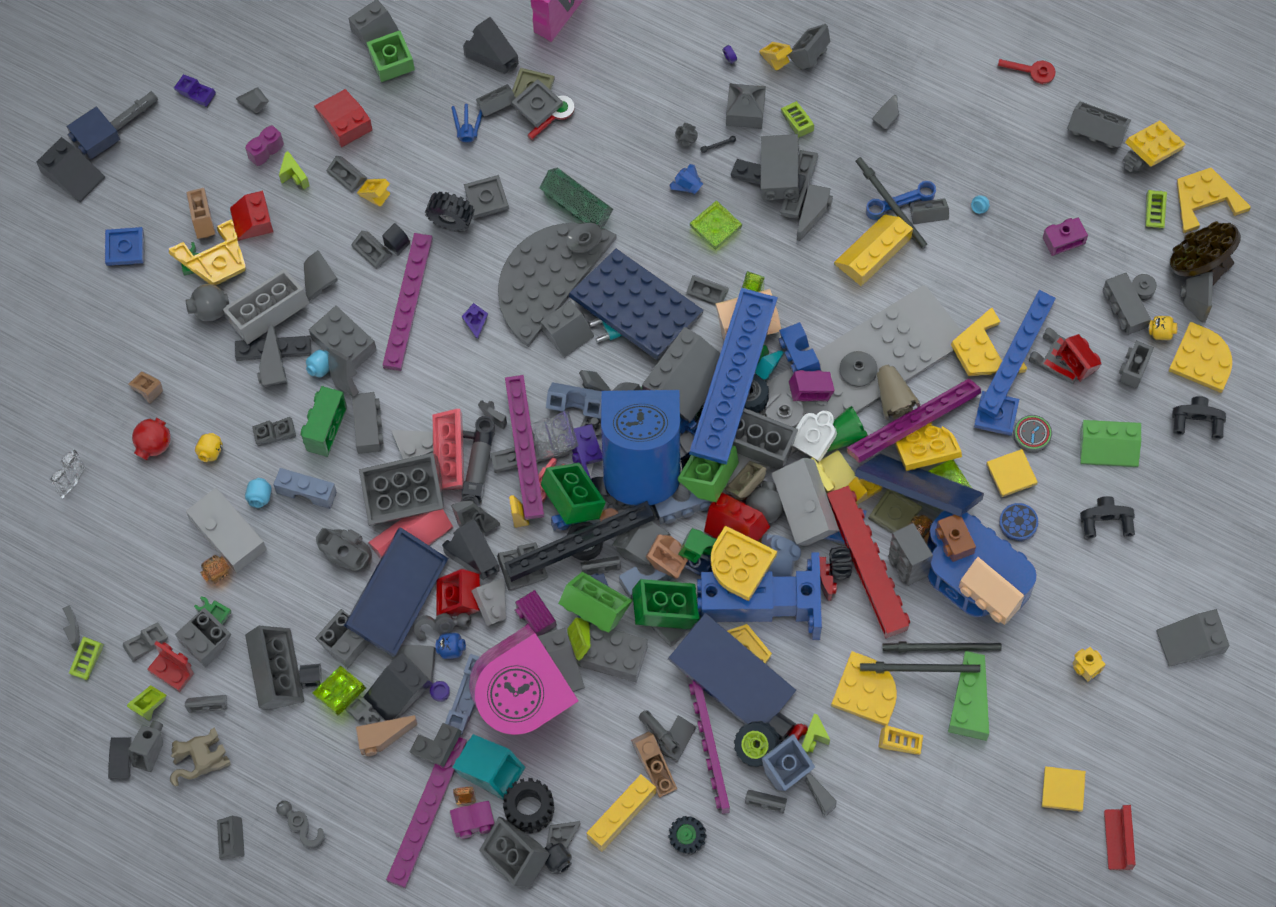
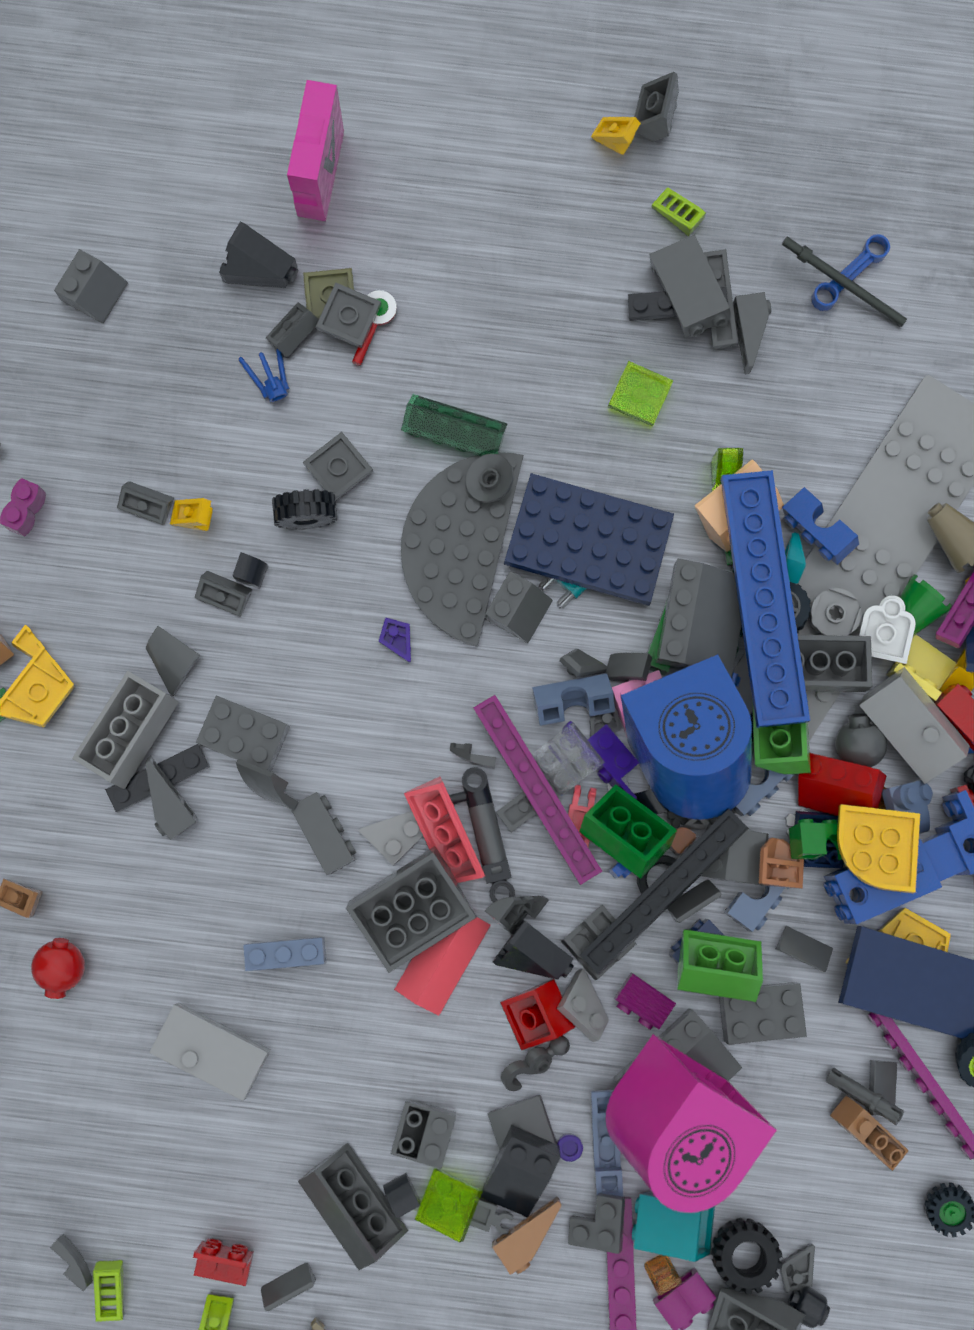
camera: 30 degrees left, 15 degrees up
dark grey slope [123,622,168,661] -> none
dark grey slope [175,608,231,668] -> none
dark grey brick [185,284,229,322] -> none
green plate [194,596,232,625] -> none
yellow head [195,433,223,462] -> none
clear orange head [200,555,230,584] -> none
red slope [230,190,274,241] -> none
medium azure head [245,478,272,508] -> none
dark grey slope [252,417,296,445] -> none
lime slope [279,151,310,190] -> none
green brick [300,386,347,457] -> none
medium azure head [306,350,330,378] -> none
red slope [314,89,373,148] -> none
dark grey piece [316,528,371,571] -> none
dark blue tile [344,527,449,657] -> none
bright green brick [366,30,415,82] -> none
magenta plate [382,233,433,371] -> none
blue head [435,633,466,659] -> none
yellow slope [509,495,529,528] -> none
lime slope [567,617,590,660] -> none
yellow brick [586,774,656,852] -> none
green brick [632,579,699,629] -> none
blue rock [669,164,703,195] -> none
dark grey gear [675,123,698,147] -> none
dark grey slope [686,275,729,304] -> none
black hinge [700,136,736,153] -> none
dark purple tile [722,45,737,64] -> none
dark tan slope [725,461,766,501] -> none
dark grey piece [726,83,766,129] -> none
magenta brick [788,370,835,401] -> none
yellow slope [834,214,913,287] -> none
dark grey dish [839,351,878,387] -> none
dark grey slope [872,94,899,131] -> none
dark grey slope [909,198,949,224] -> none
medium azure plate [971,195,990,214] -> none
red piece [998,59,1056,84] -> none

